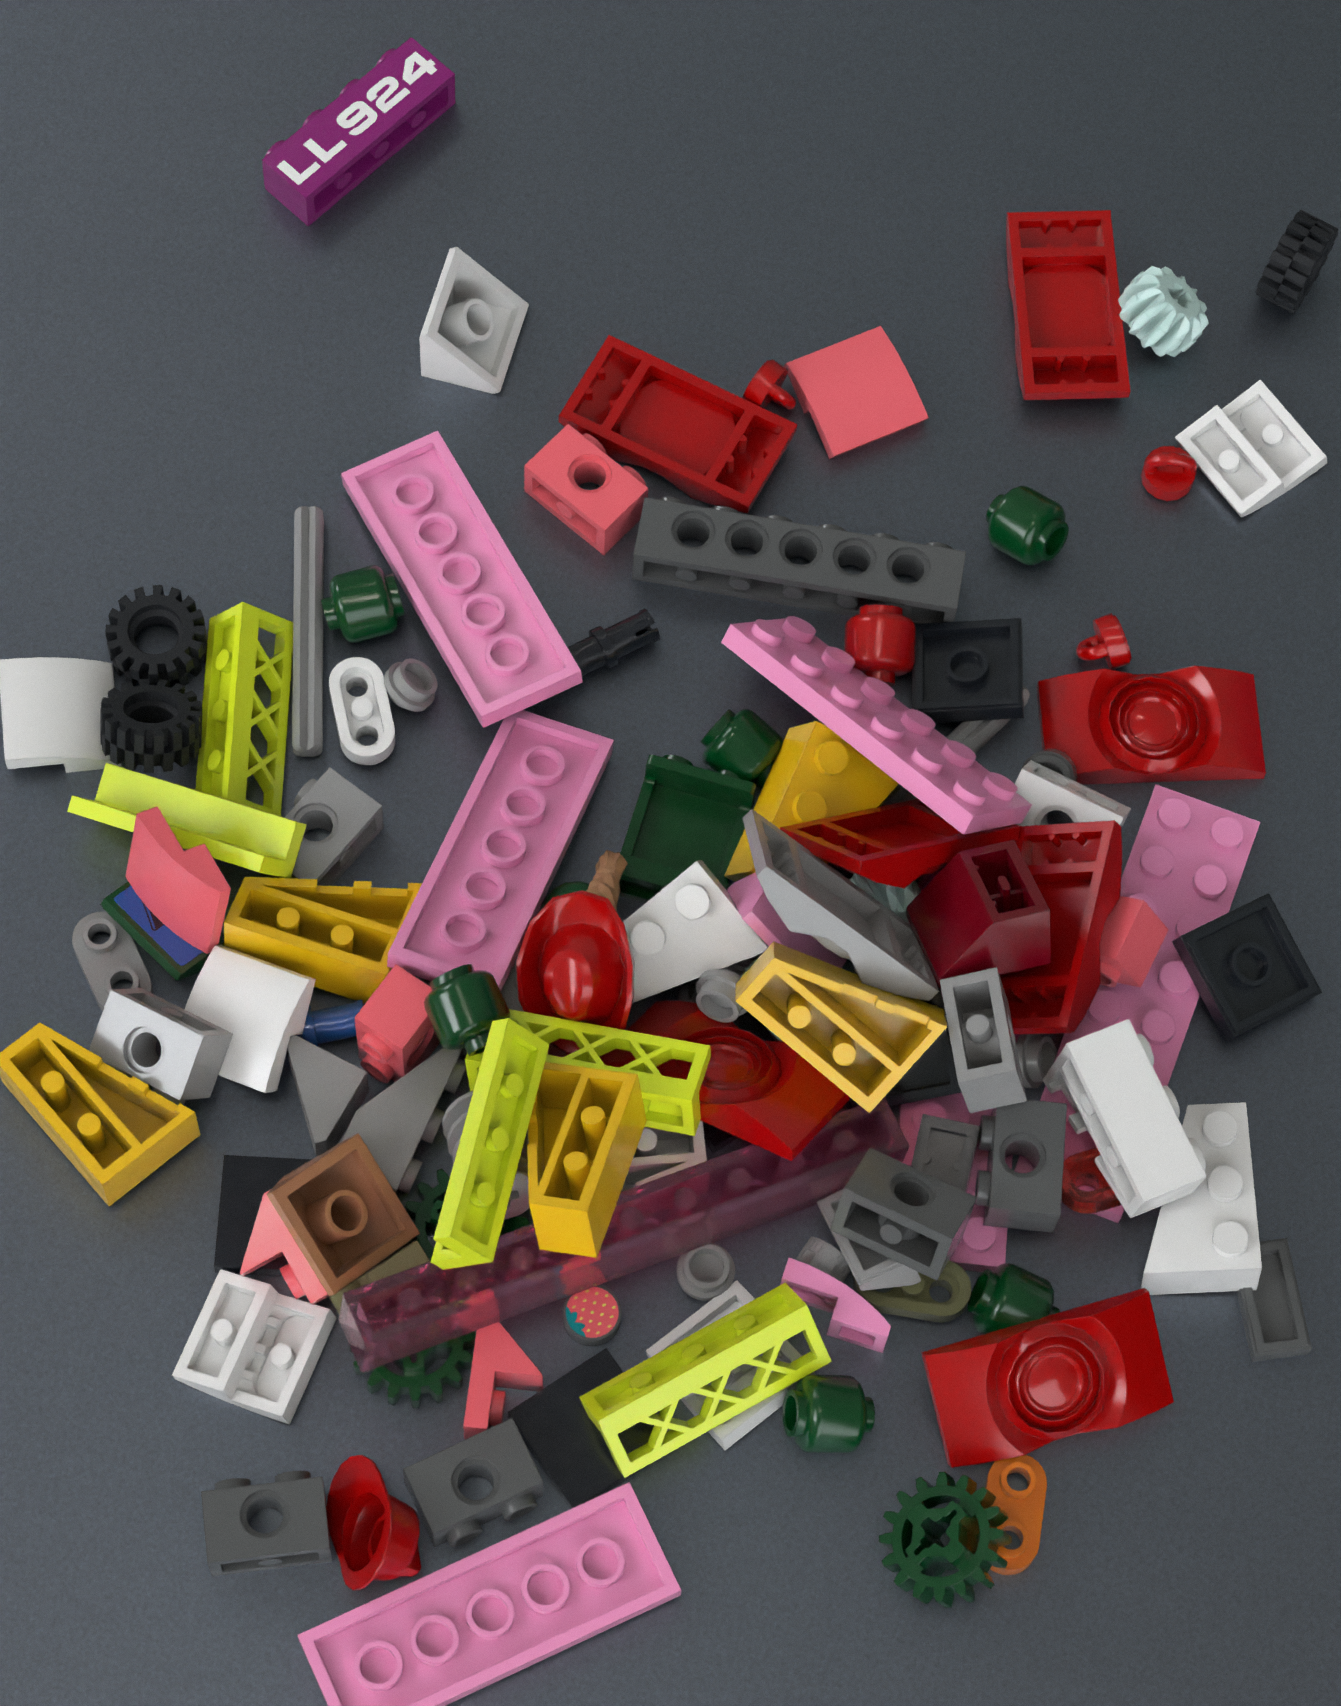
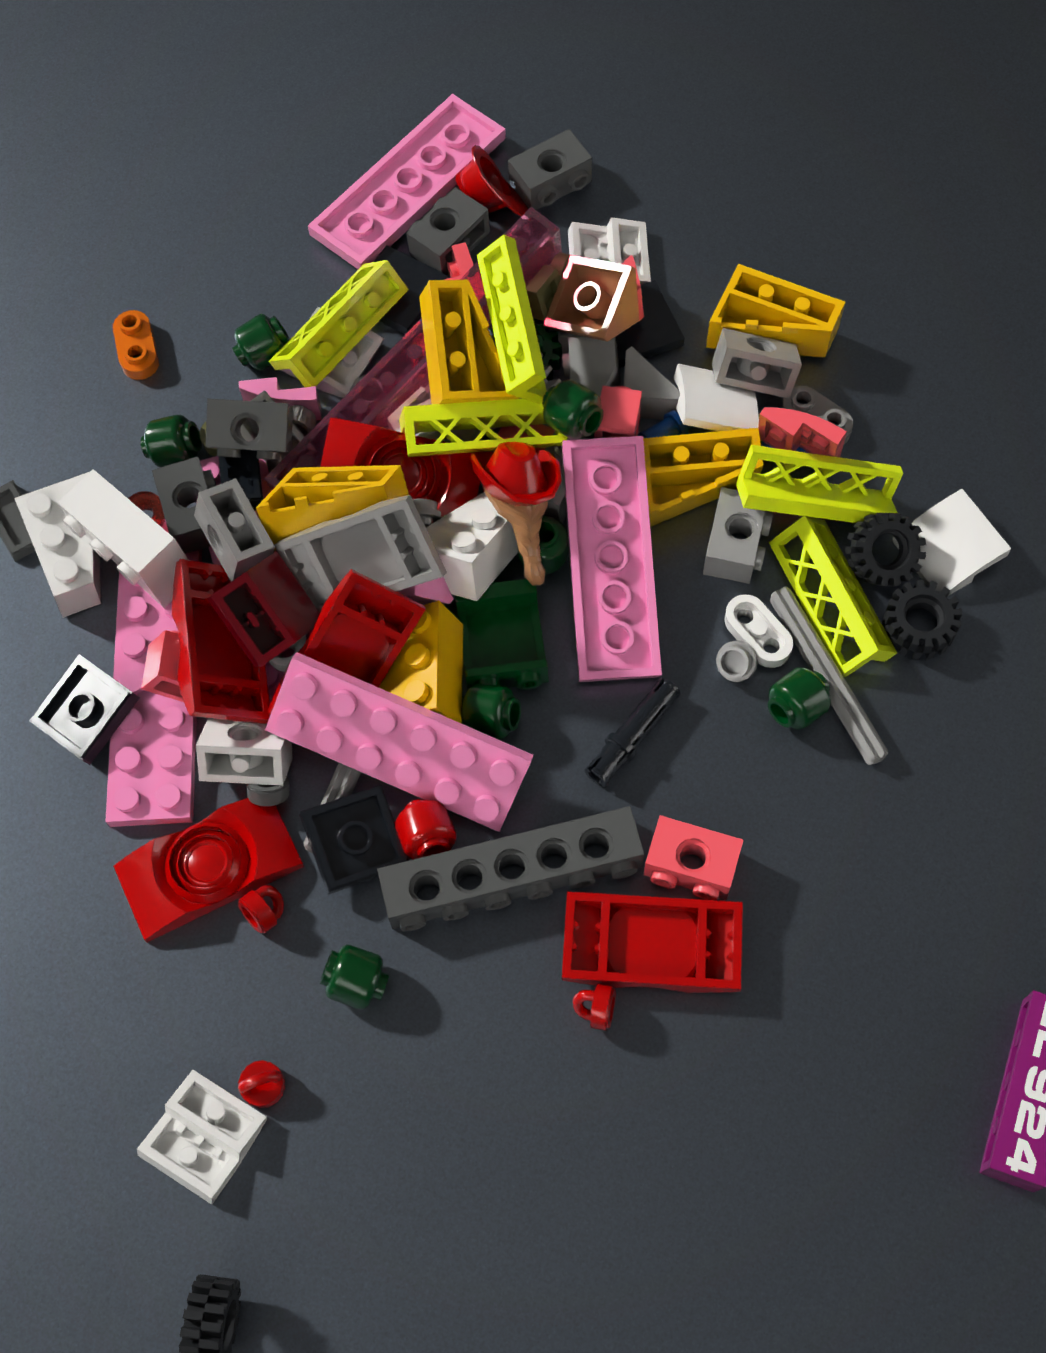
camera: 165 degrees right, 0 degrees up
bright pink plate [341,431,583,728] -> none
white slope [419,247,529,394] -> none
coral slope [784,326,929,459] -> none
dark green gear [879,1472,1012,1608] -> none
red slope [921,1288,1174,1468] -> none
red slope [1006,210,1131,400] -> none
light aqua gear [1118,266,1209,357] -> none

